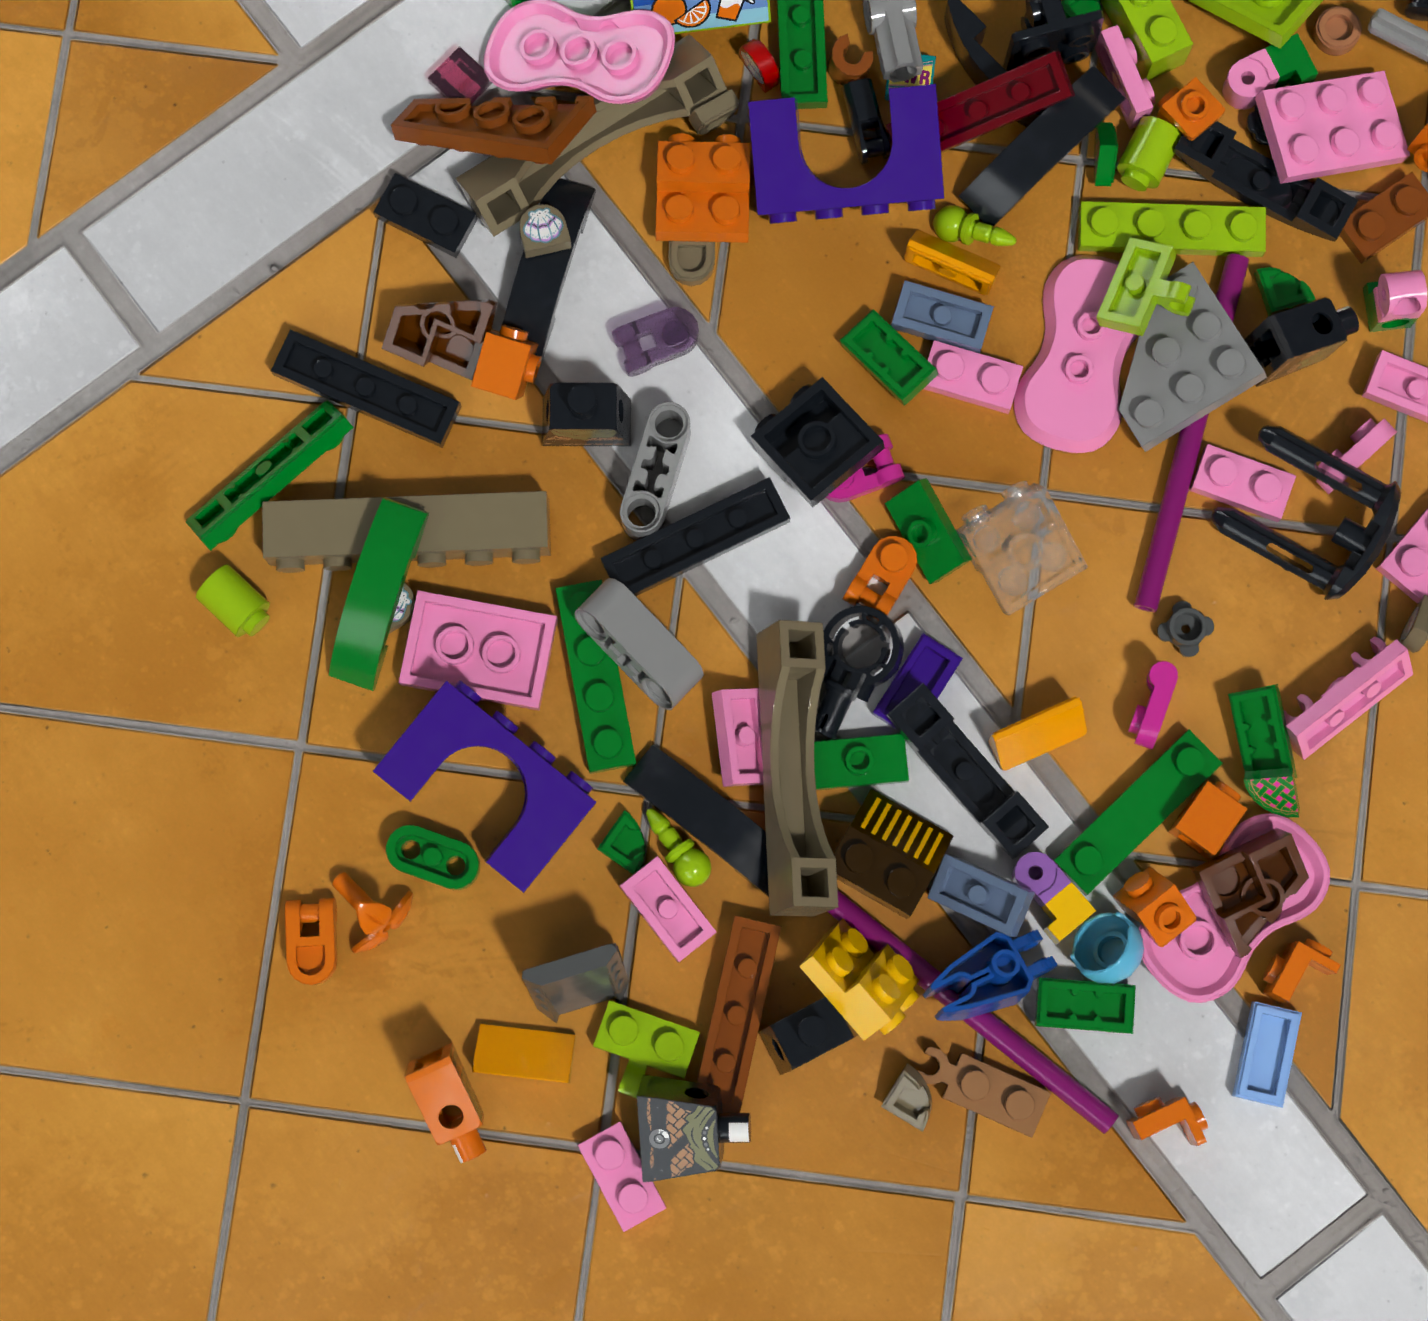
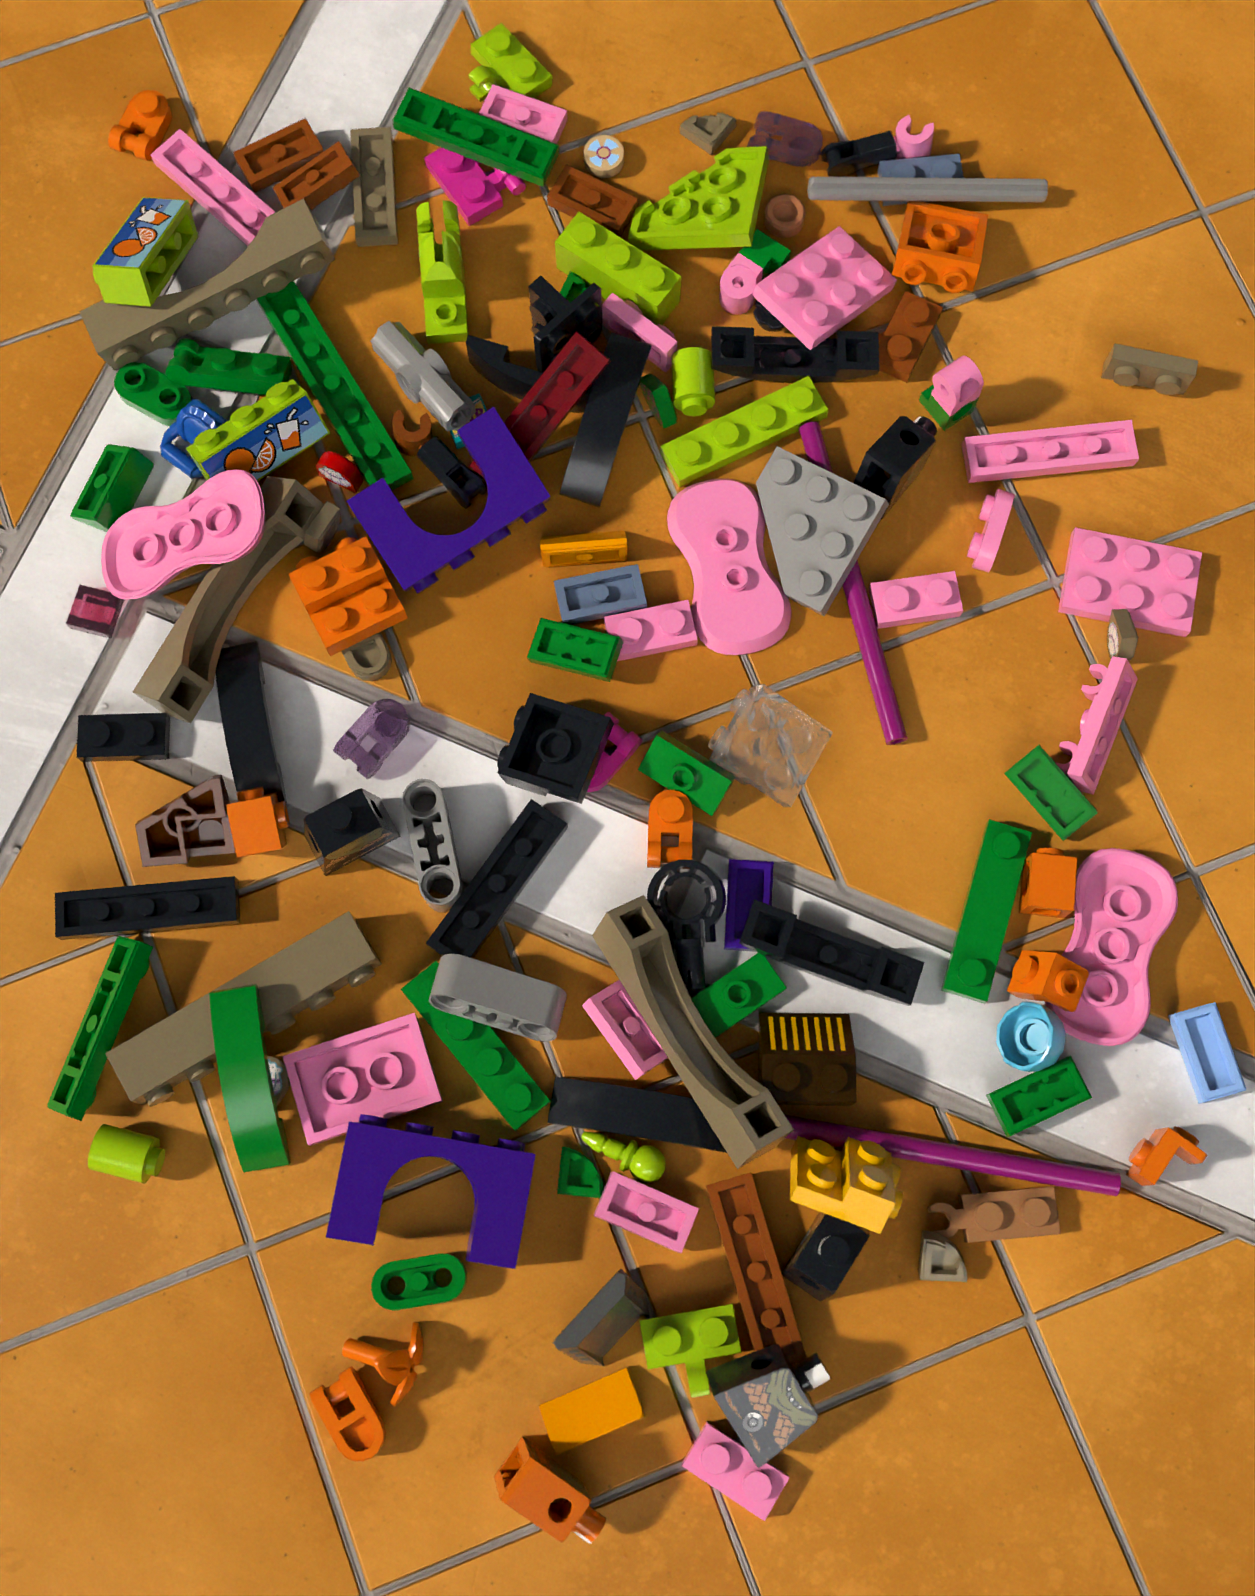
camera: 30 degrees left, 5 degrees down
dark orange wing [391,96,597,165] -> none
tile [520,204,571,258] -> none
blue hinge [923,929,1058,1021] -> none
sand blue plate [927,854,1035,937] -> none
lime bar [933,205,1017,246] -> none
light orange slope [988,696,1087,771] -> none
leg [1011,852,1096,945] -> none
lime plate [1096,237,1196,336] -> none
dark pink plate [1128,661,1178,749] -> none
orange bracket [1156,77,1225,141] -> none
dark grey plate [1157,601,1214,657] -> none
reddish brown slope [1193,828,1309,958] -> none
black piece [1210,425,1401,600] -> none
green tile [1244,768,1300,817] -> none
green tile [1254,267,1316,316] -> none
orange bracket [1262,938,1341,1003] -> none

